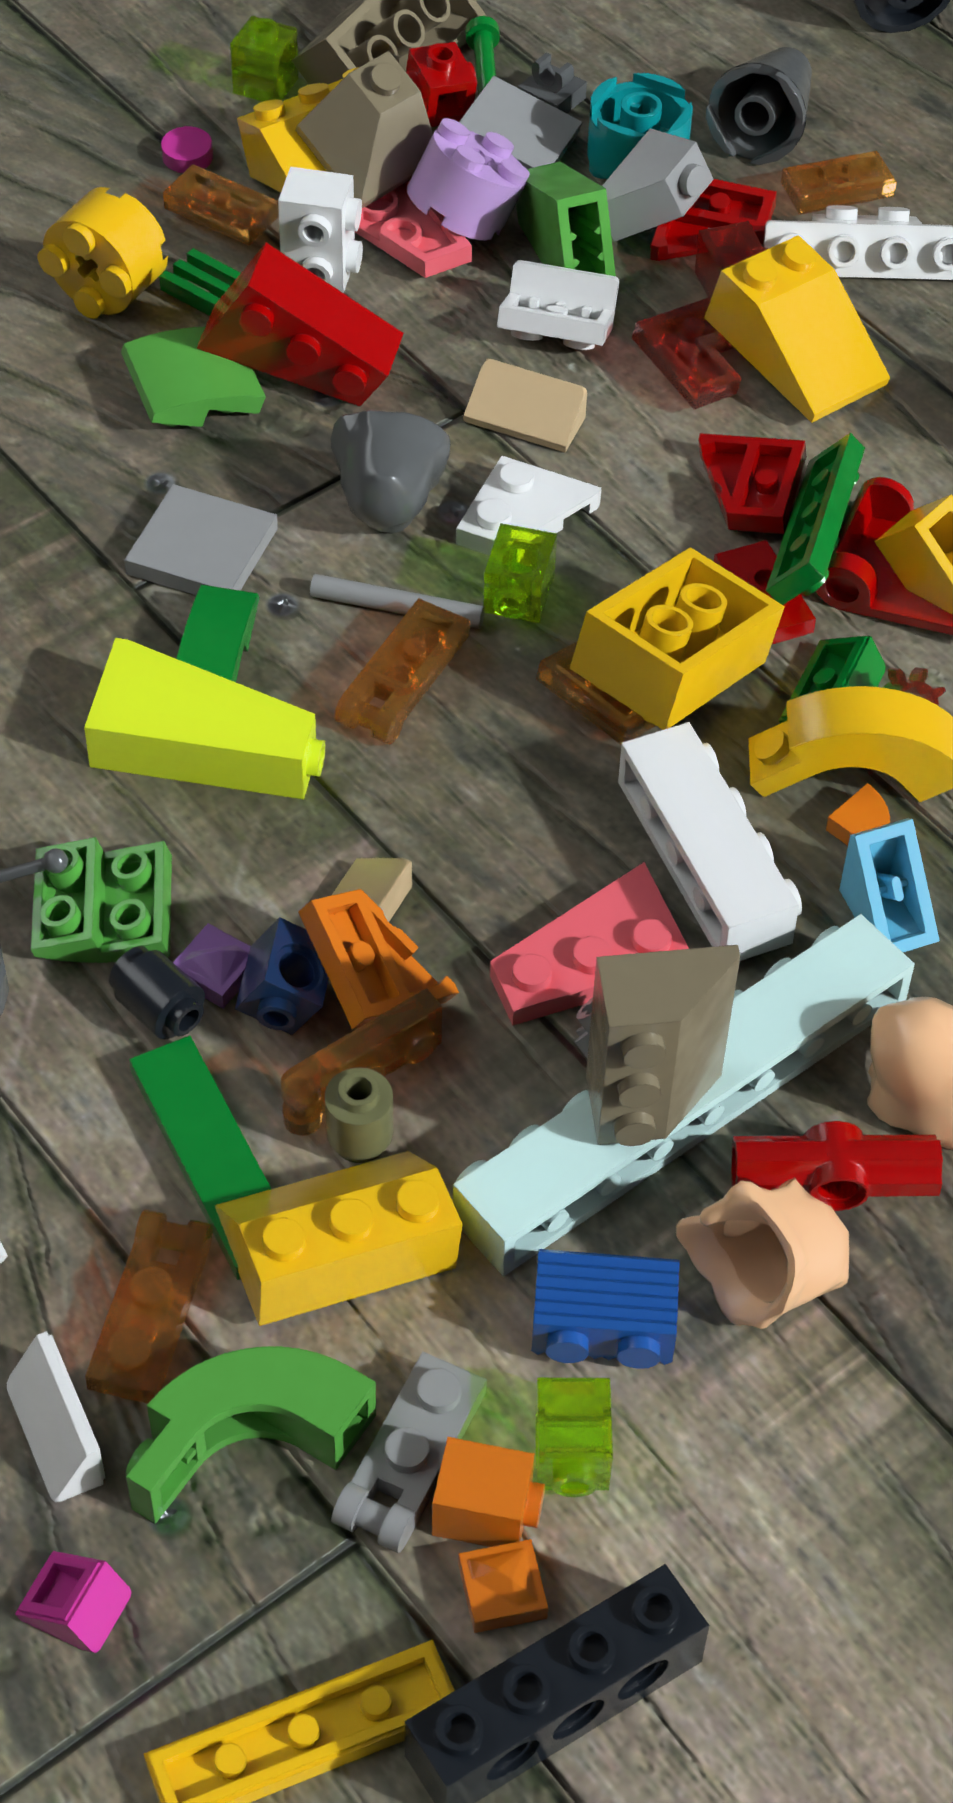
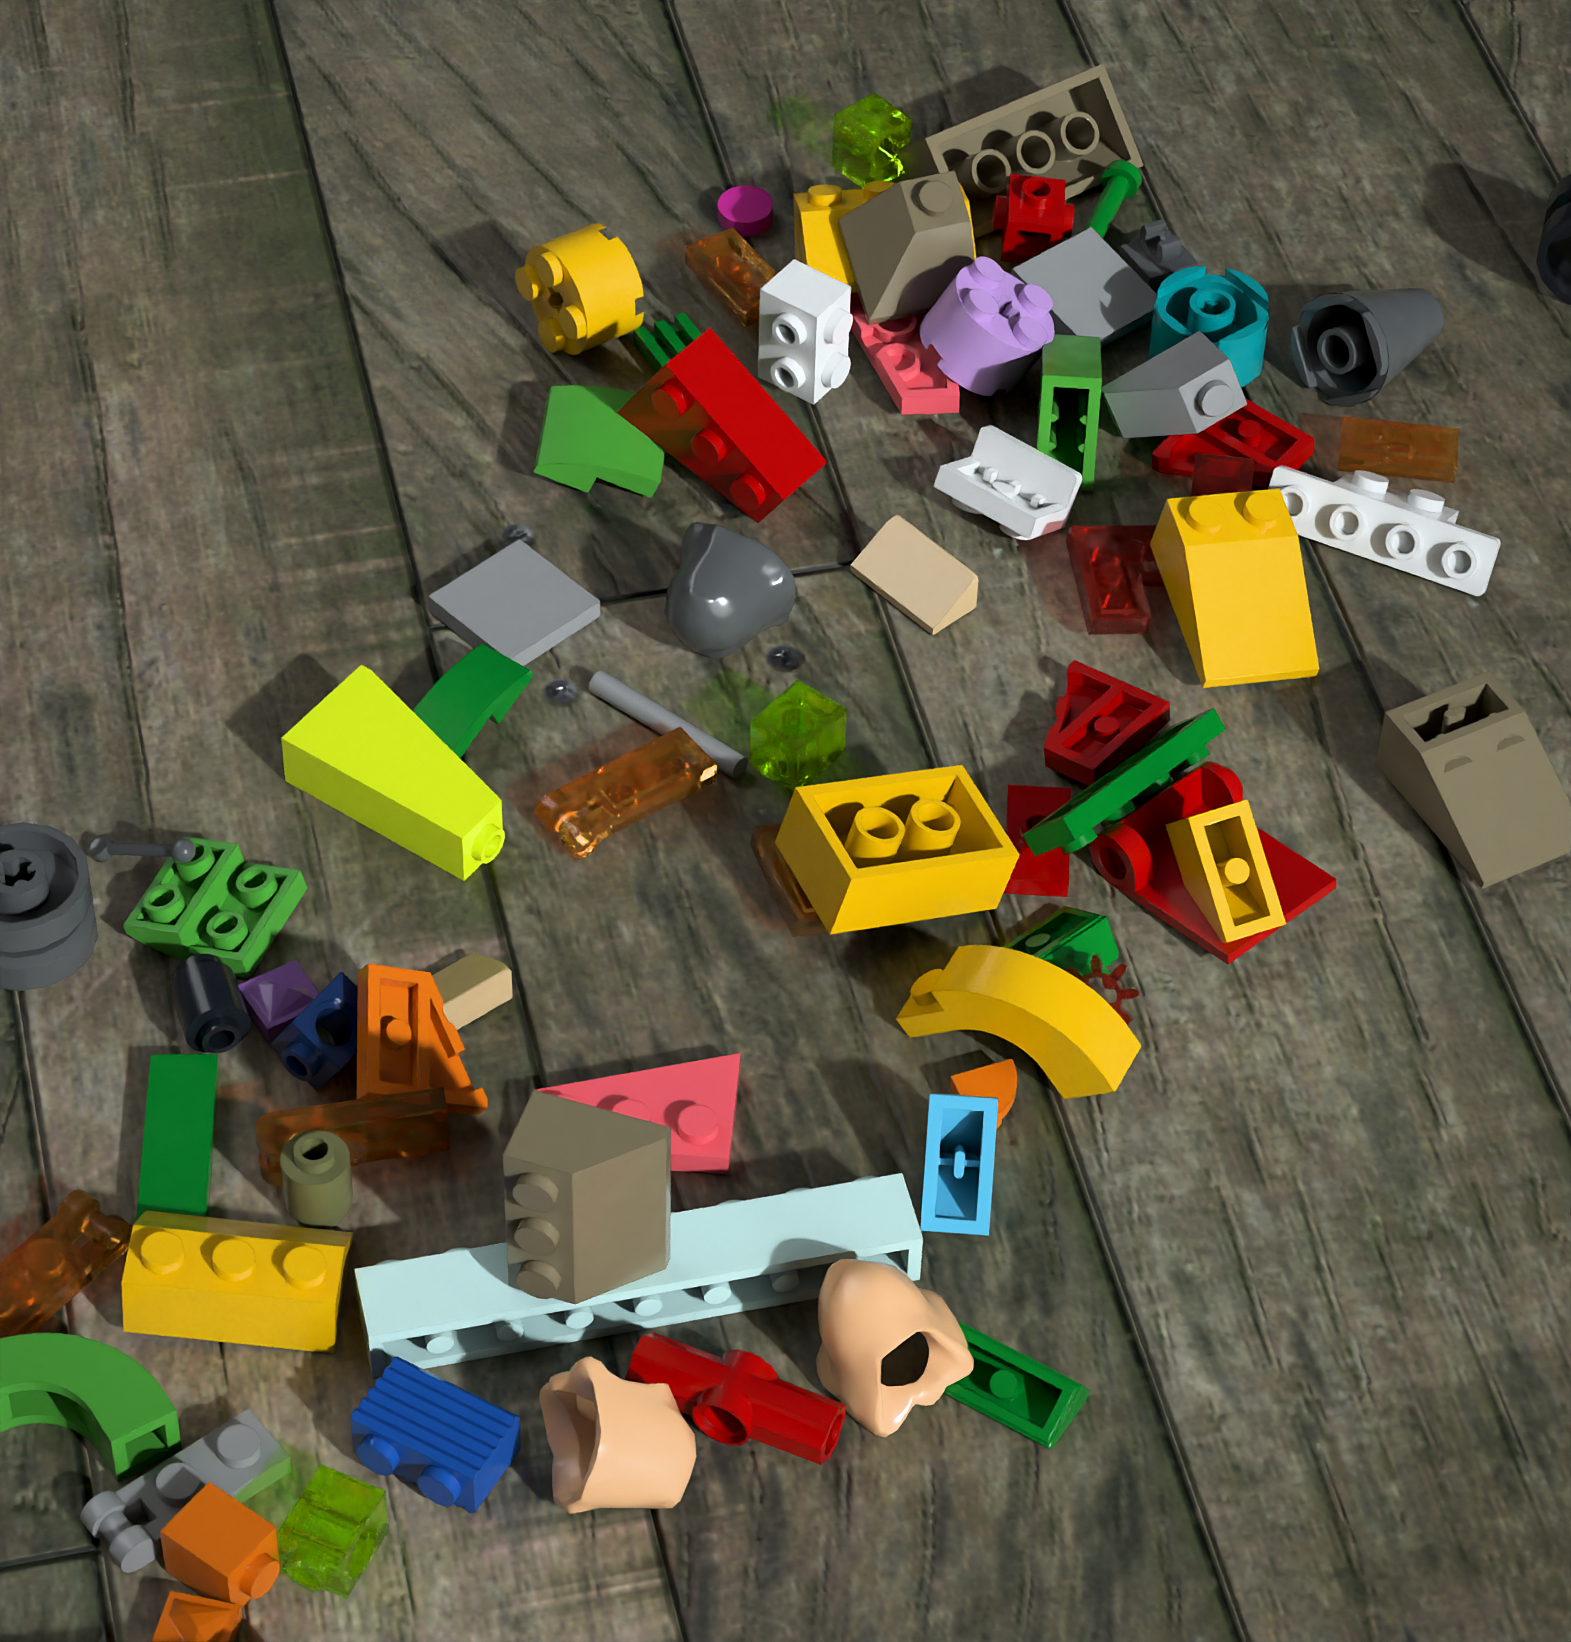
camera: 25 degrees right, 5 degrees down
white wing [456,456,601,562] -> none
white brick [618,722,802,961] -> none

